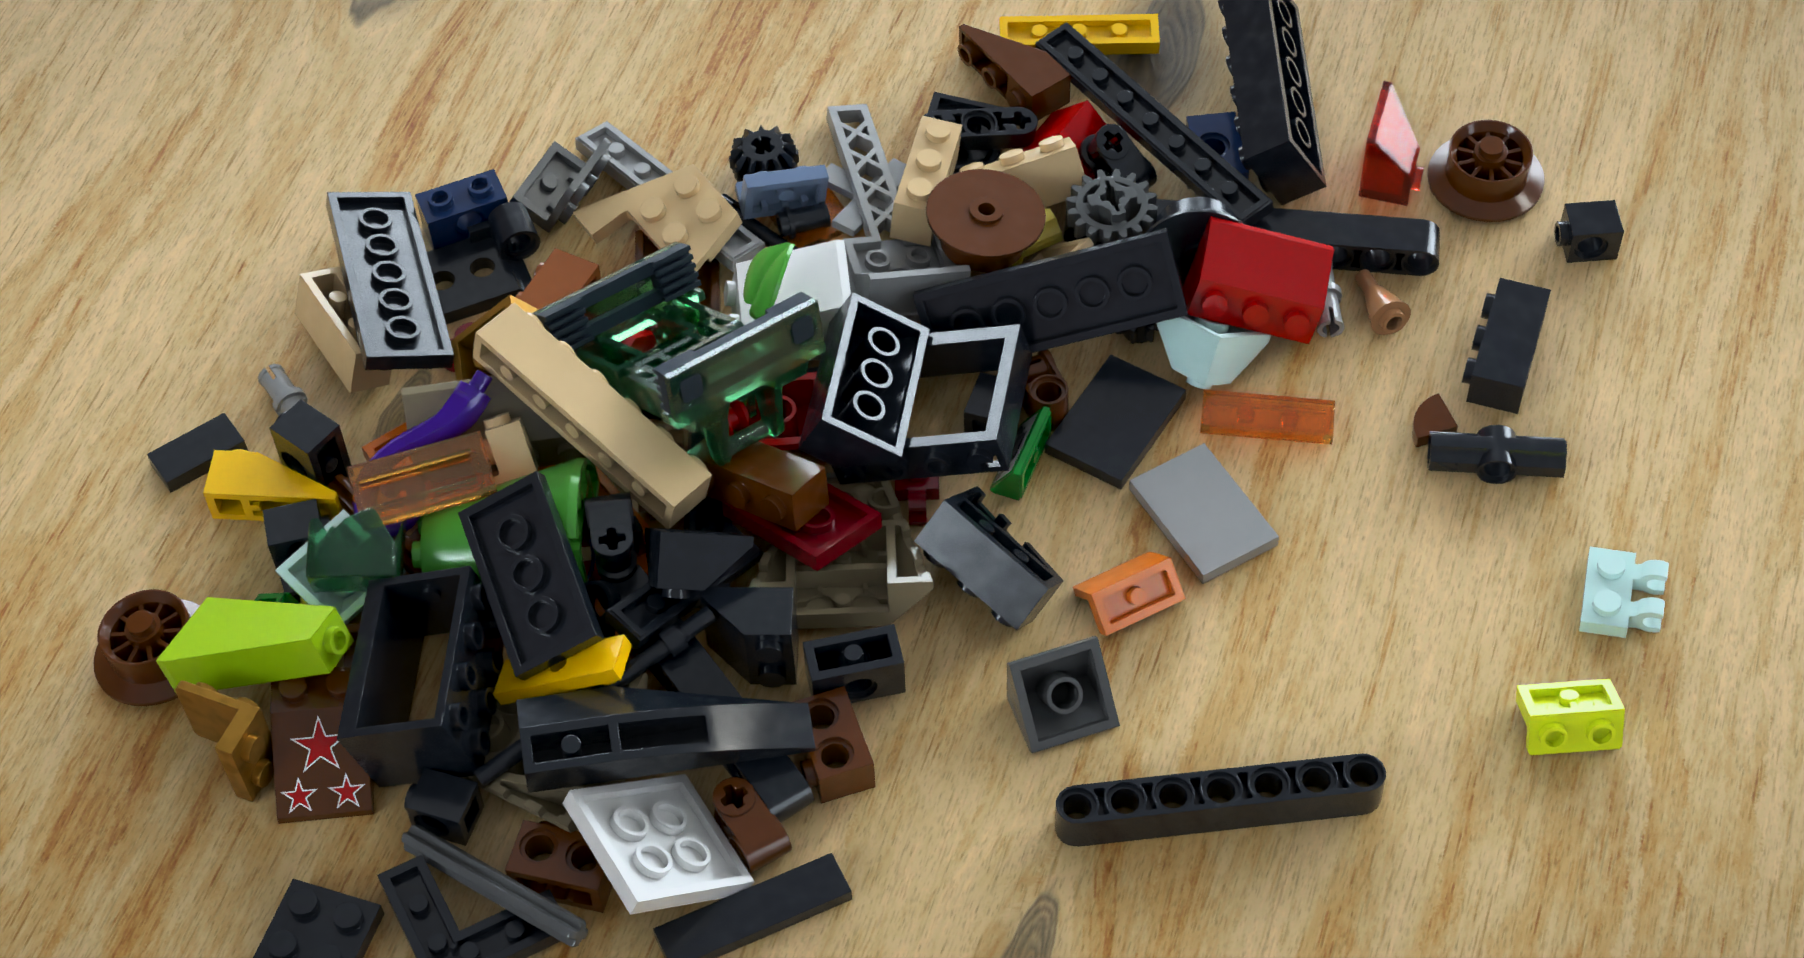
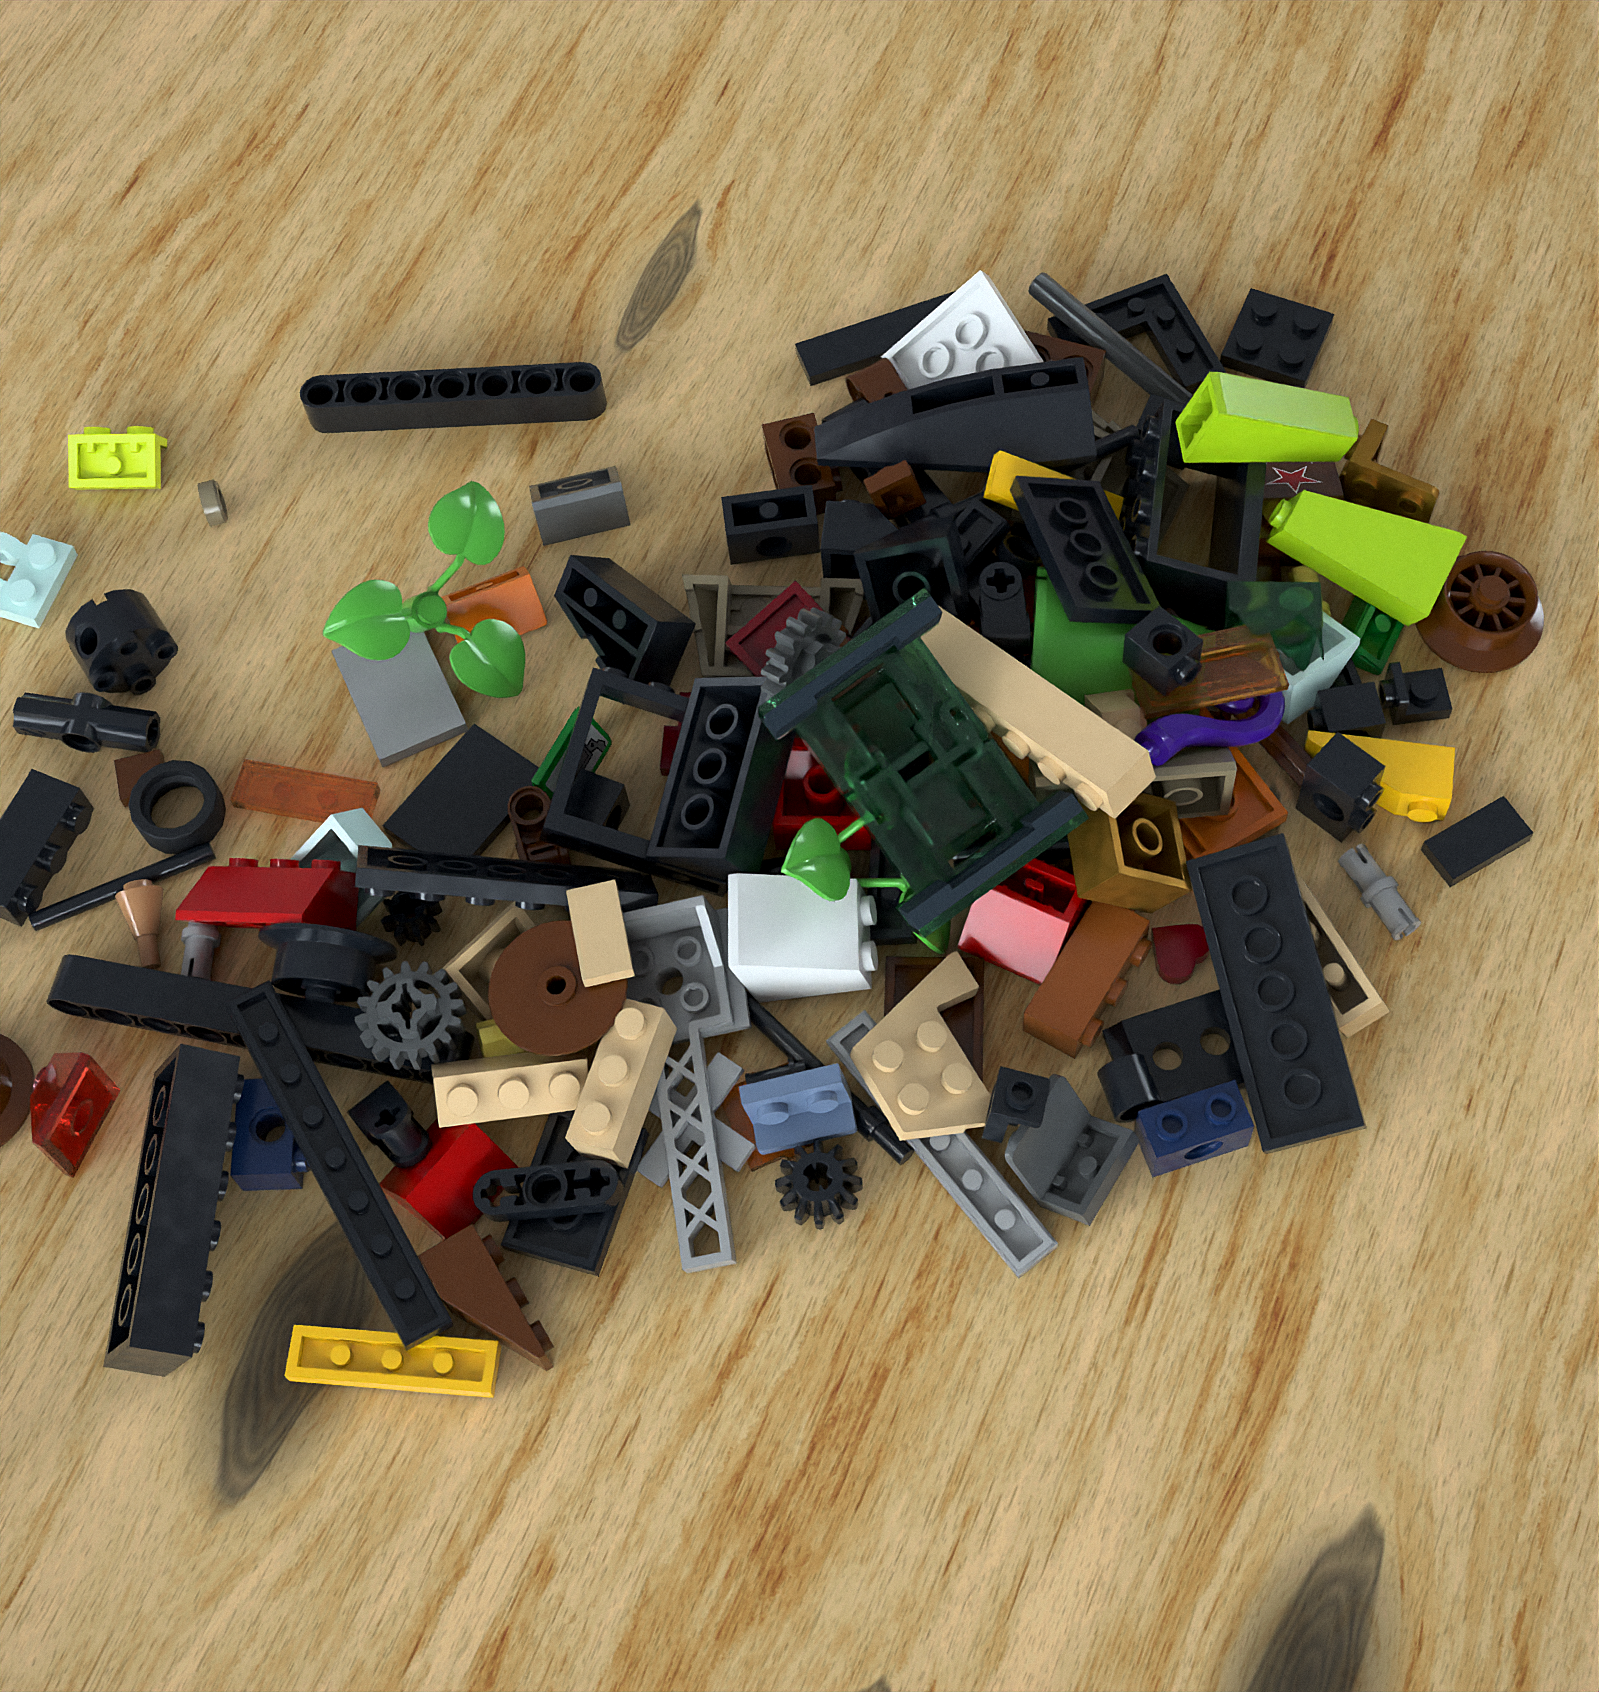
camera: 170 degrees left, 10 degrees up
none -> black bar [28,841,216,931]
none -> black brick [65,589,178,695]
none -> black tyre [128,760,226,854]
none -> dark tan tile [198,479,228,527]
none -> bright green plant [323,481,525,698]
none -> tan tile [566,879,635,987]
none -> dark grey gear [761,607,846,704]
none -> reddish brown bracket [863,460,927,520]
none -> black bracket [982,1066,1050,1143]
none -> black brick [1122,606,1203,697]
none -> lime slope [1175,372,1359,463]
none -> black bracket [1378,662,1452,725]

